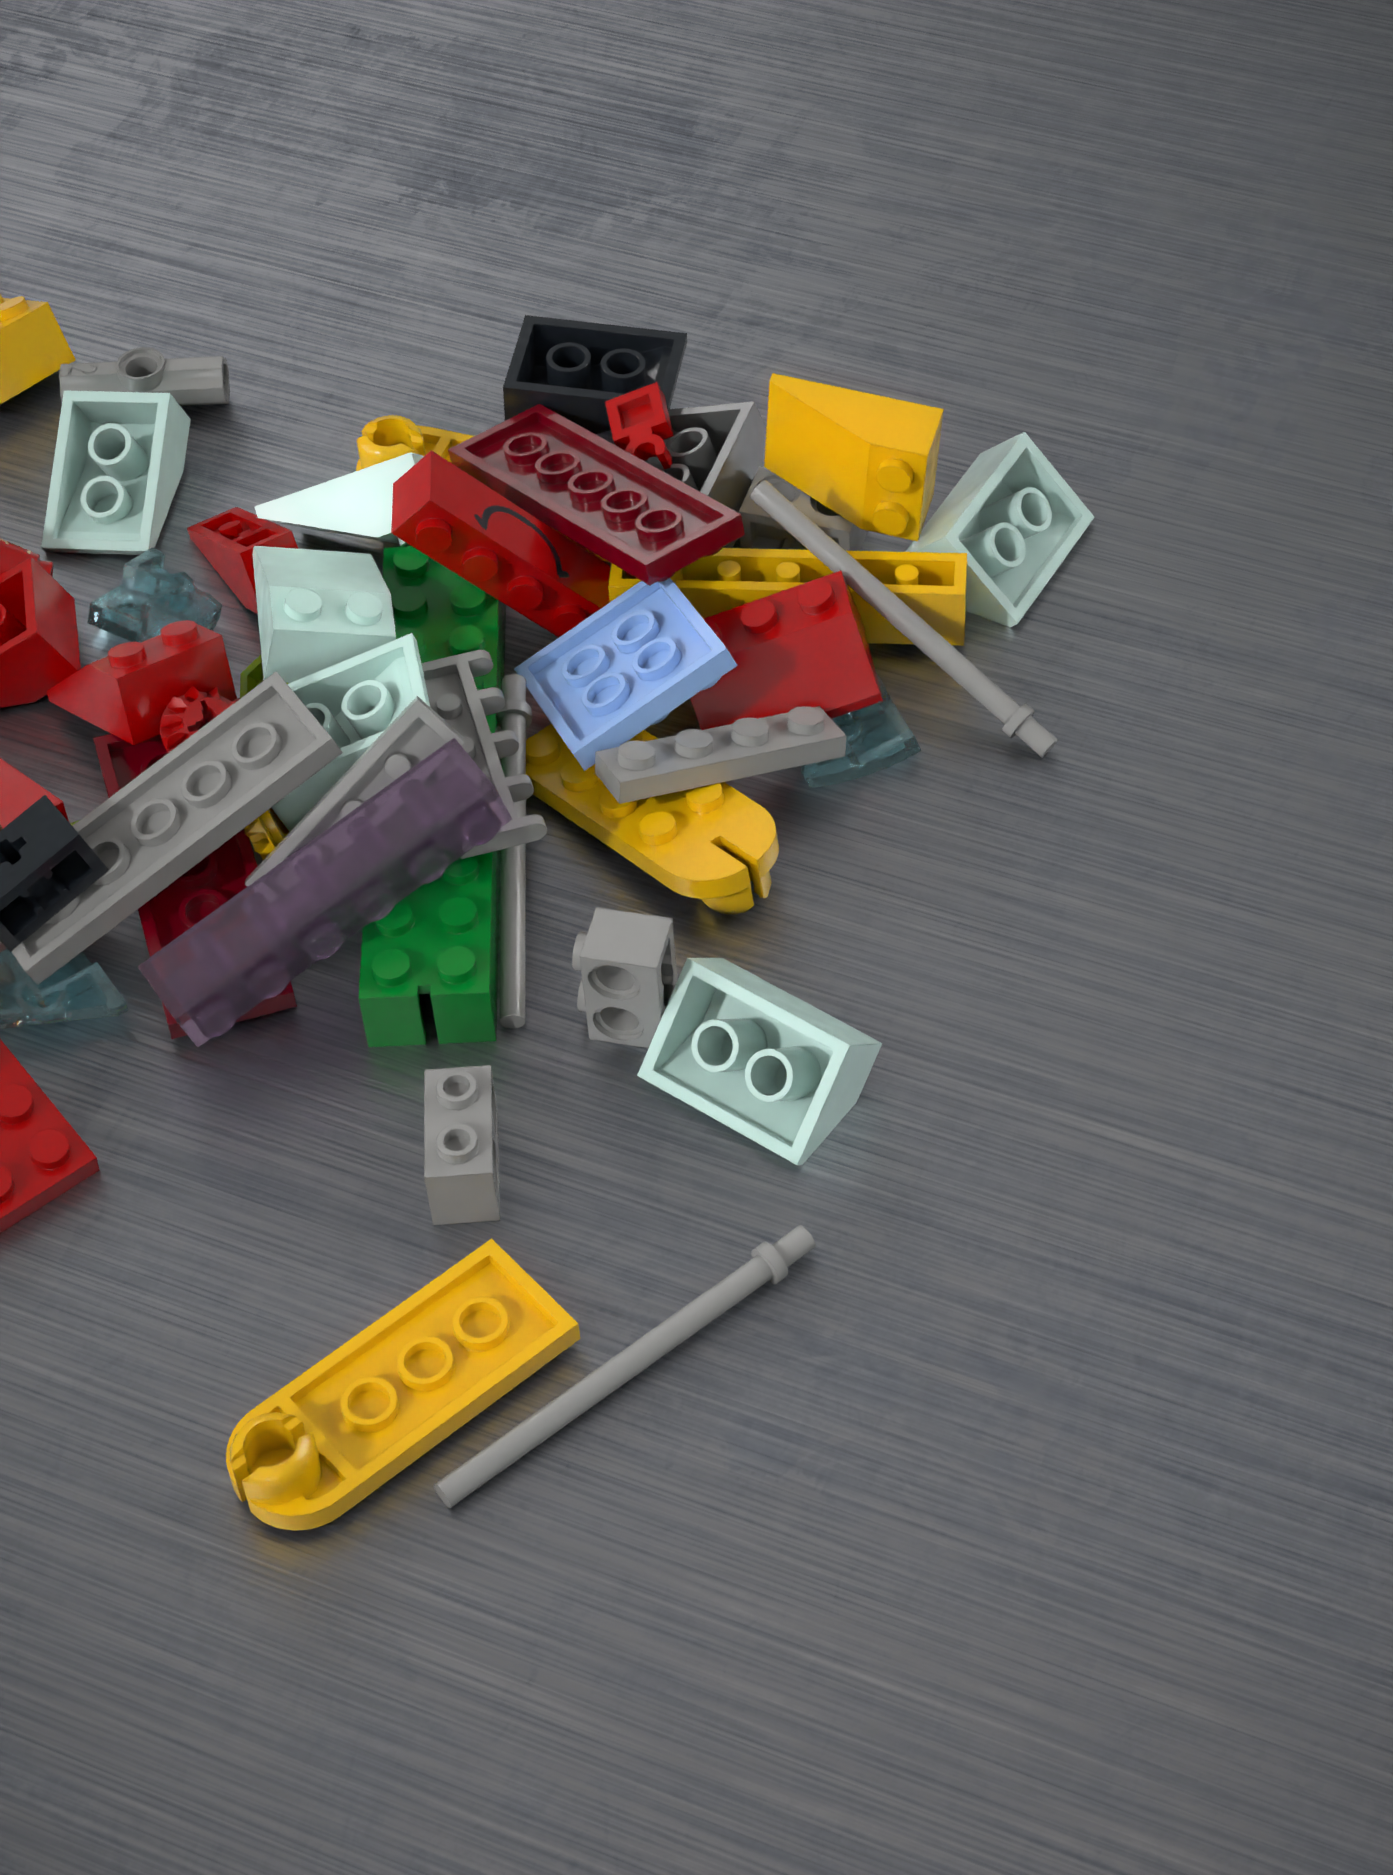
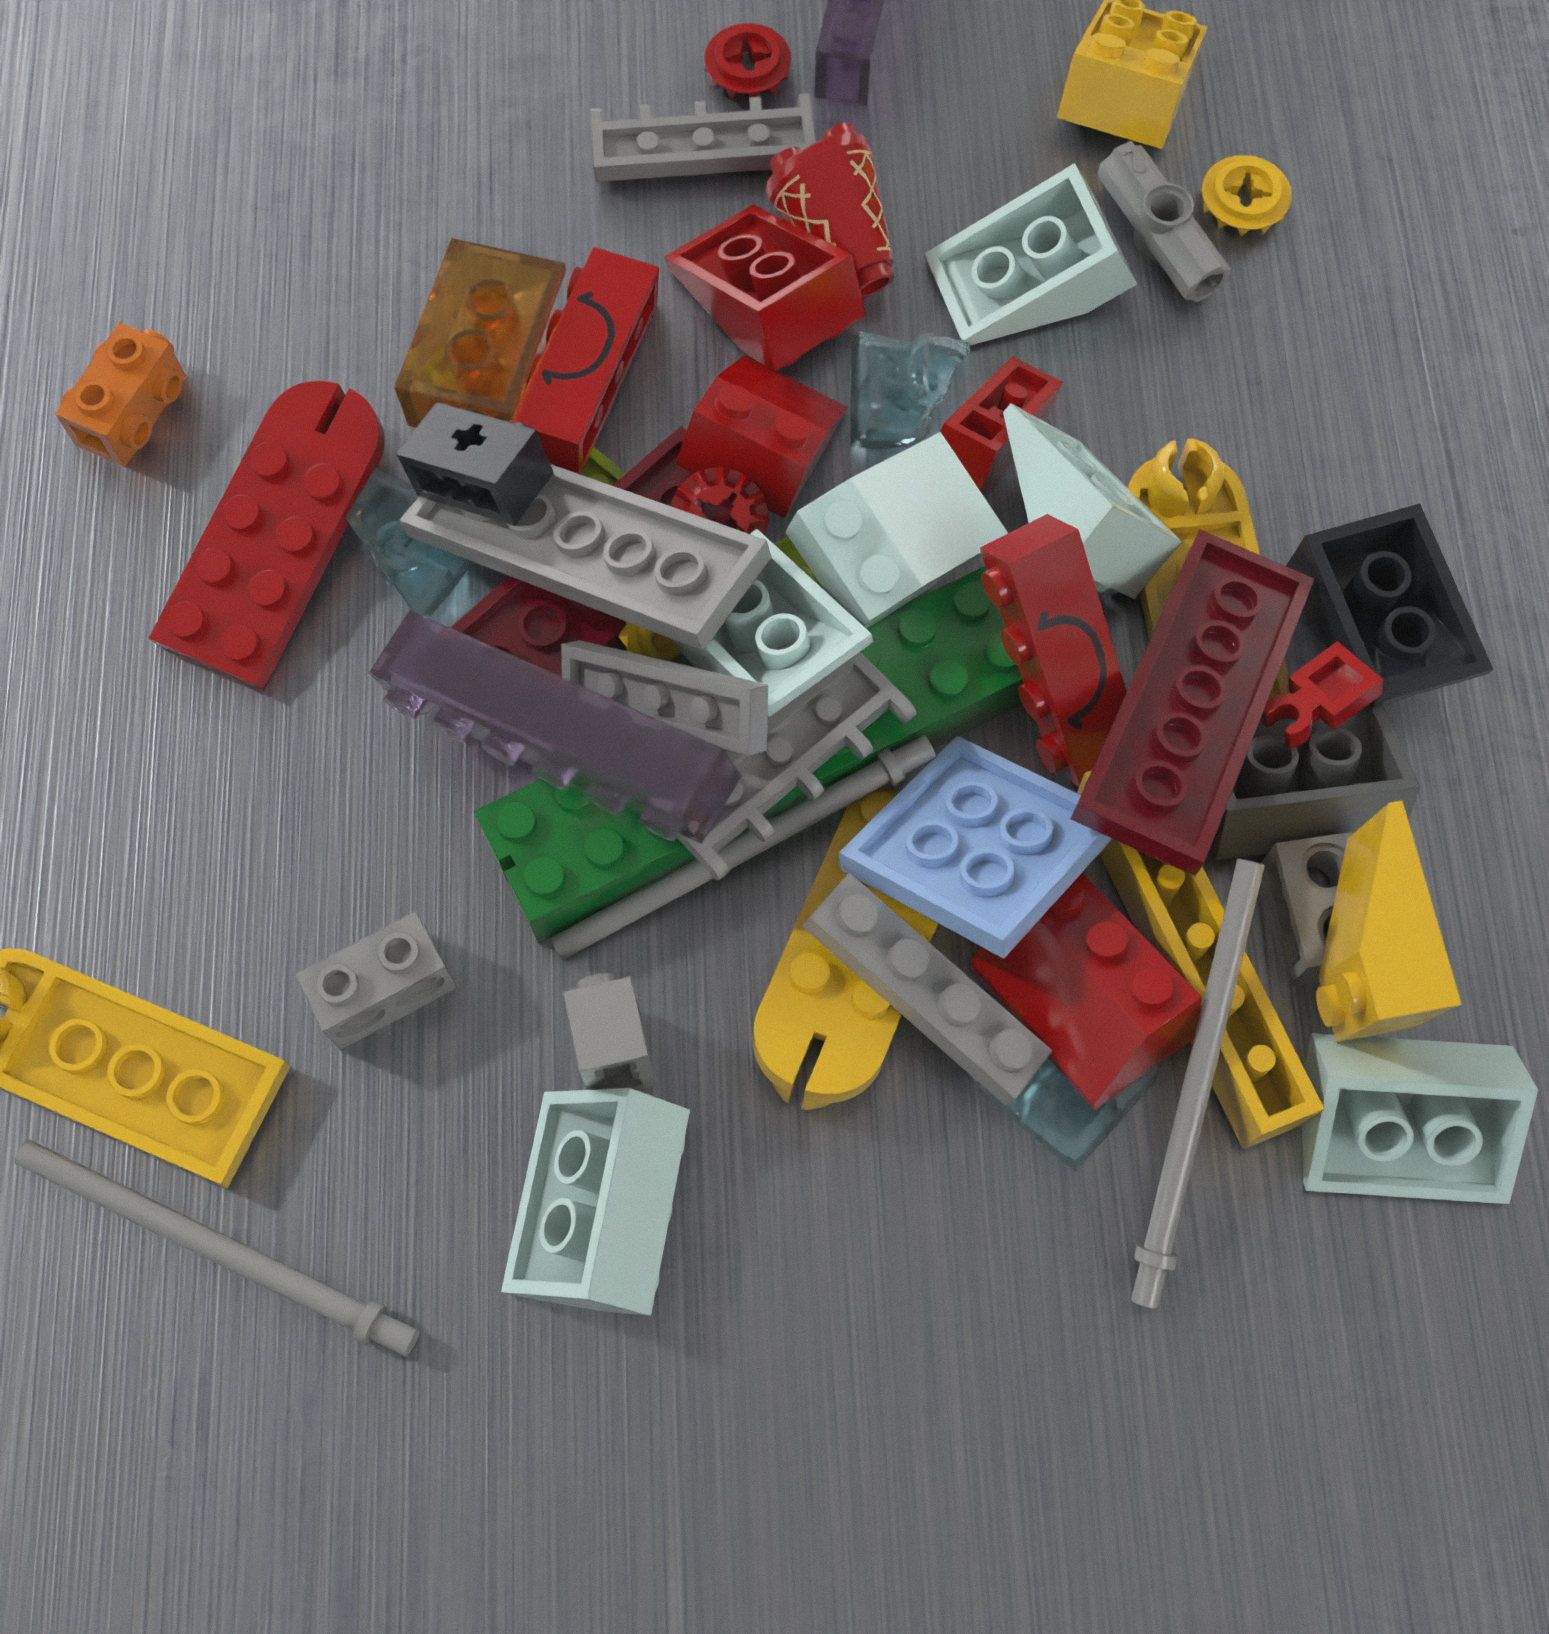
camera: 60 degrees right, 20 degrees up
none -> yellow gear [1199,155,1291,237]

